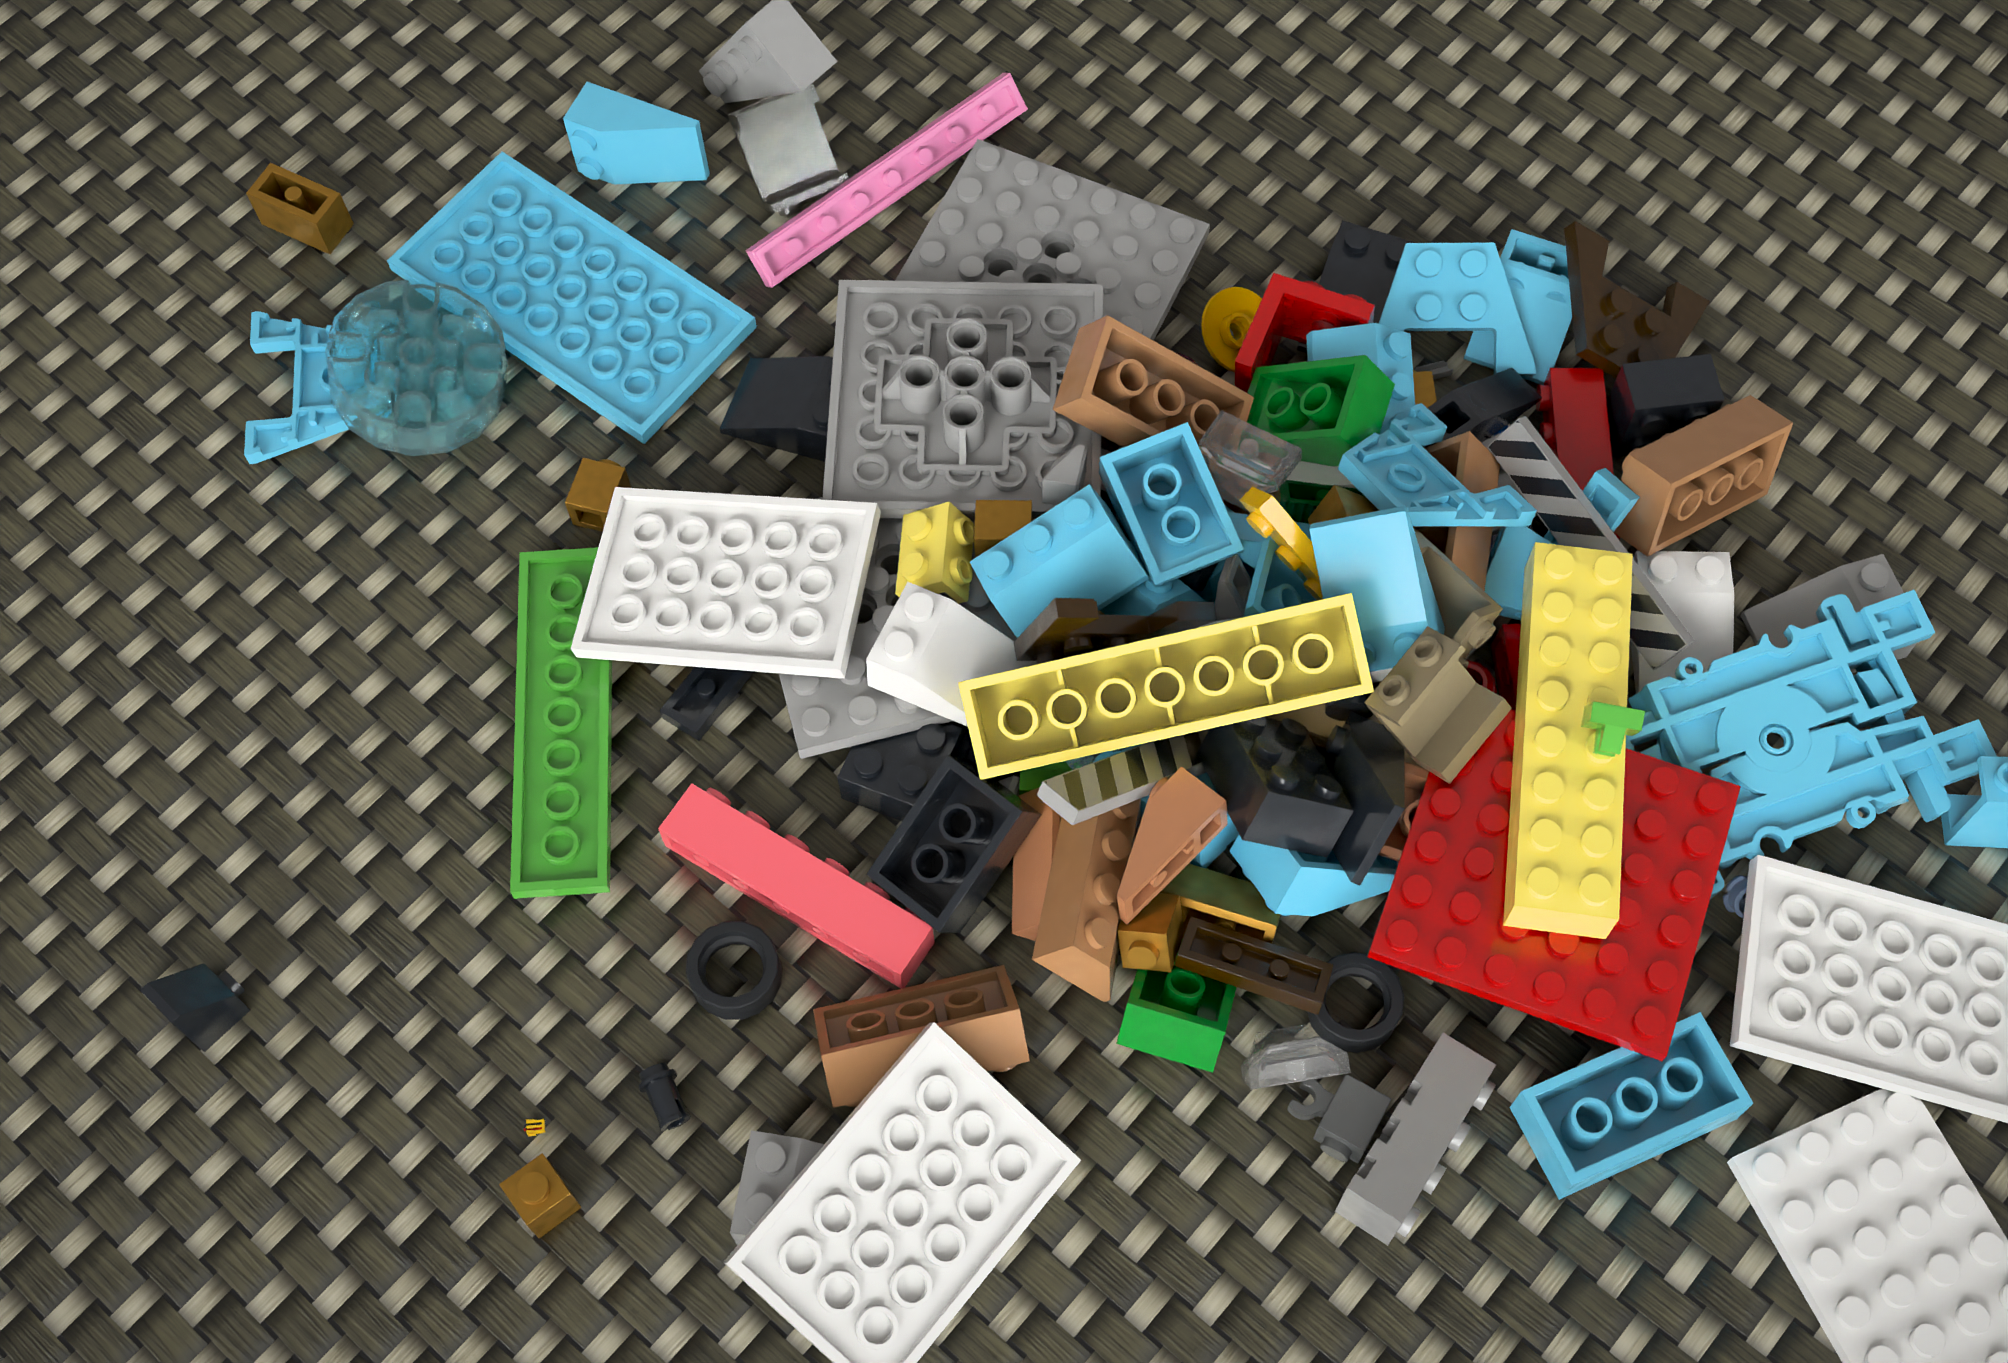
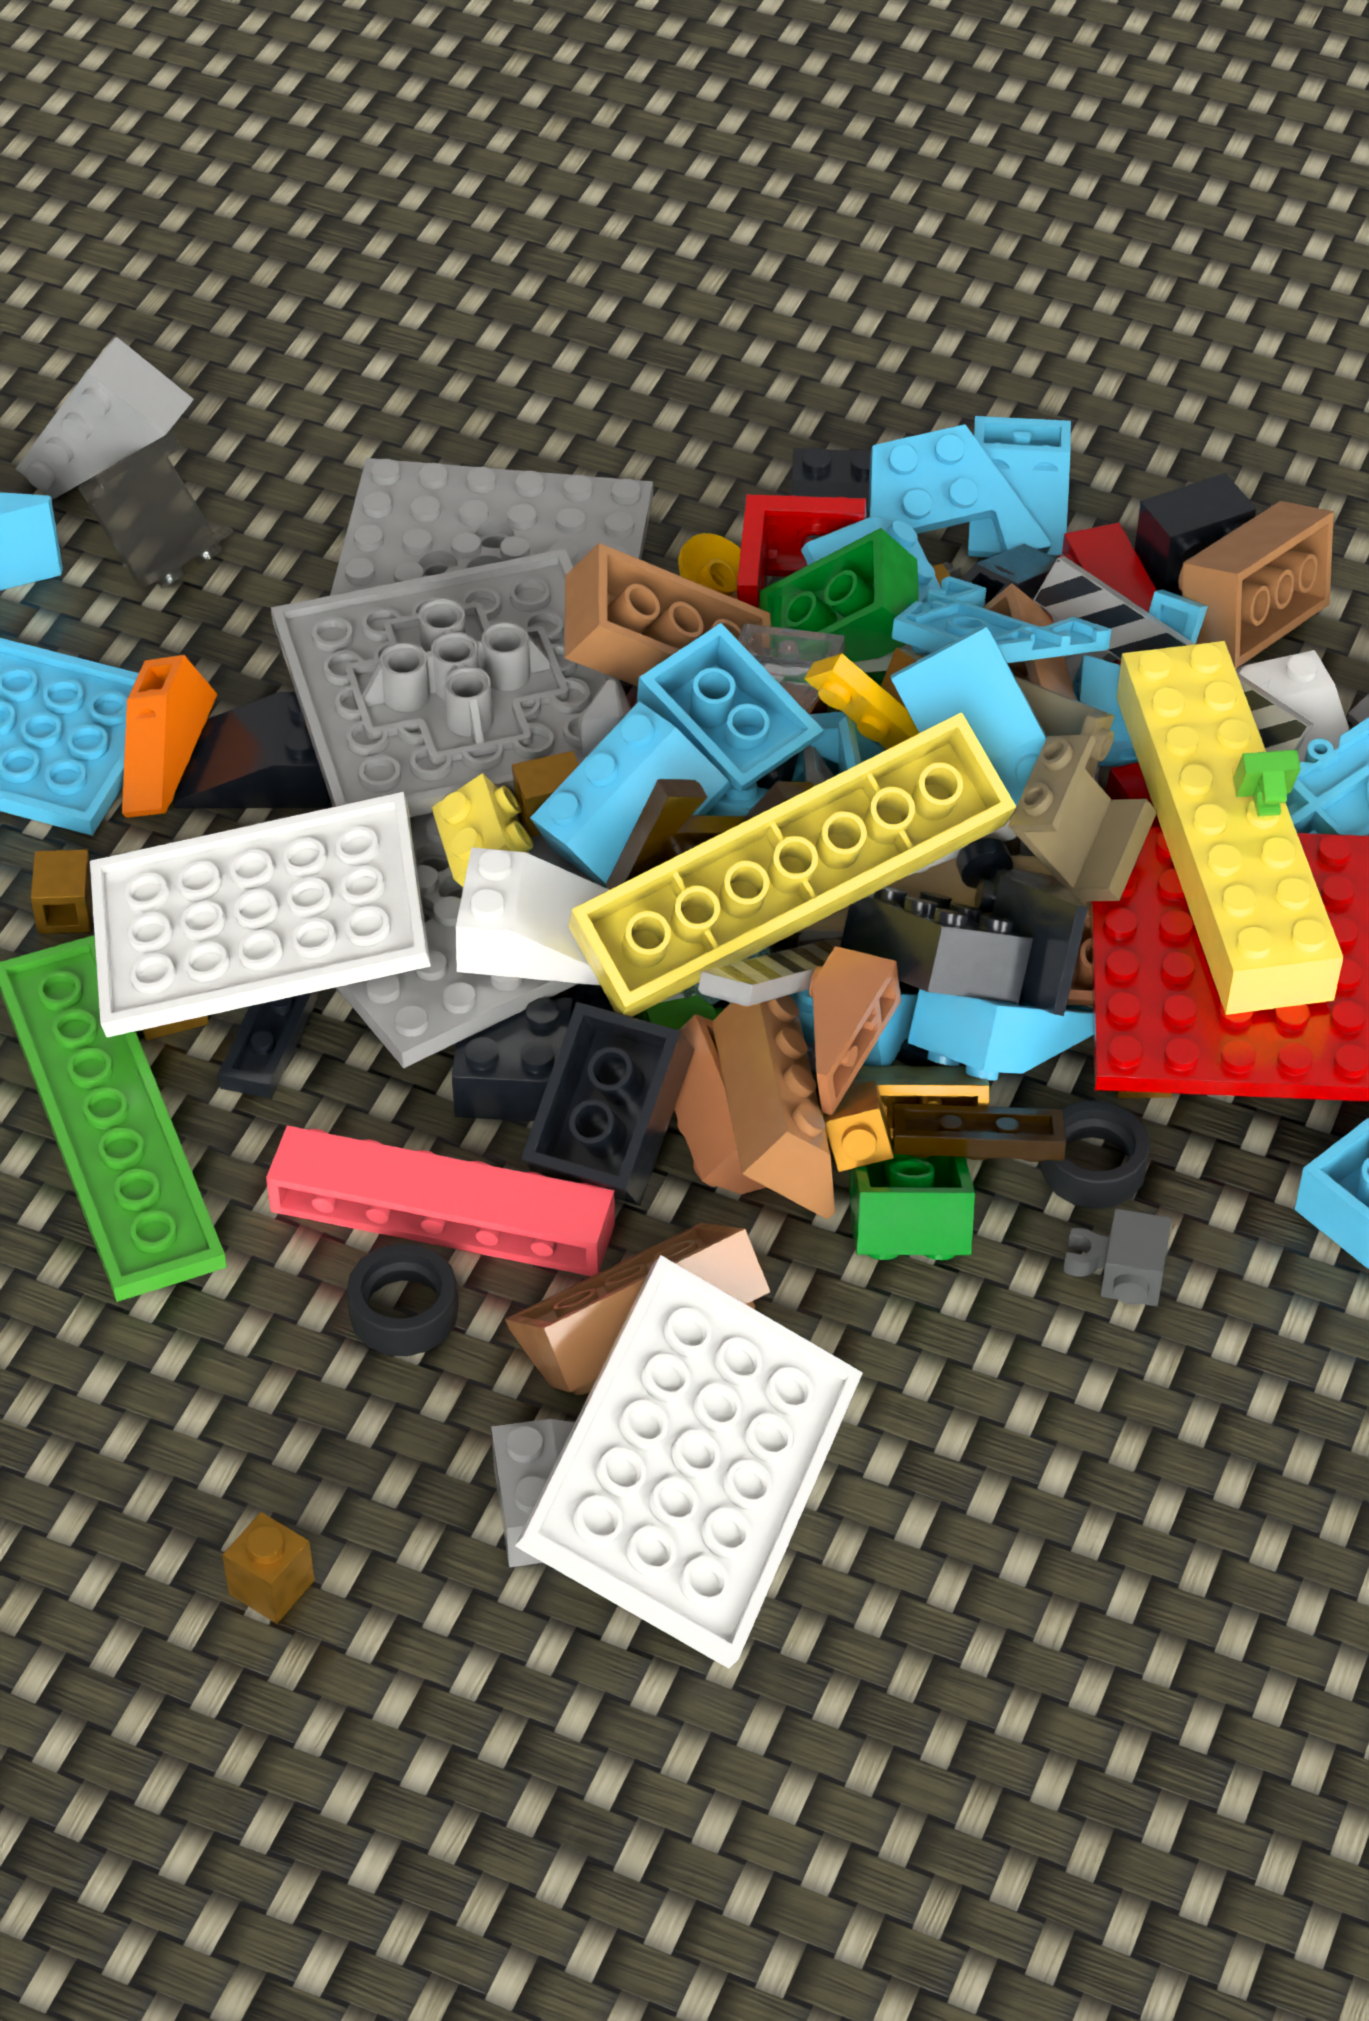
camera: 20 degrees left, 15 degrees down
yellow piece [524,1119,546,1137] -> none
black pin [638,1062,691,1131] -> none
bright pink tile [745,73,1028,288] -> none
clear slope [1241,1025,1351,1090] -> none
light grey wedge [1335,1033,1496,1246] -> none
dark brown wing [1564,221,1710,378] -> none
none -> orange slope [122,655,218,818]

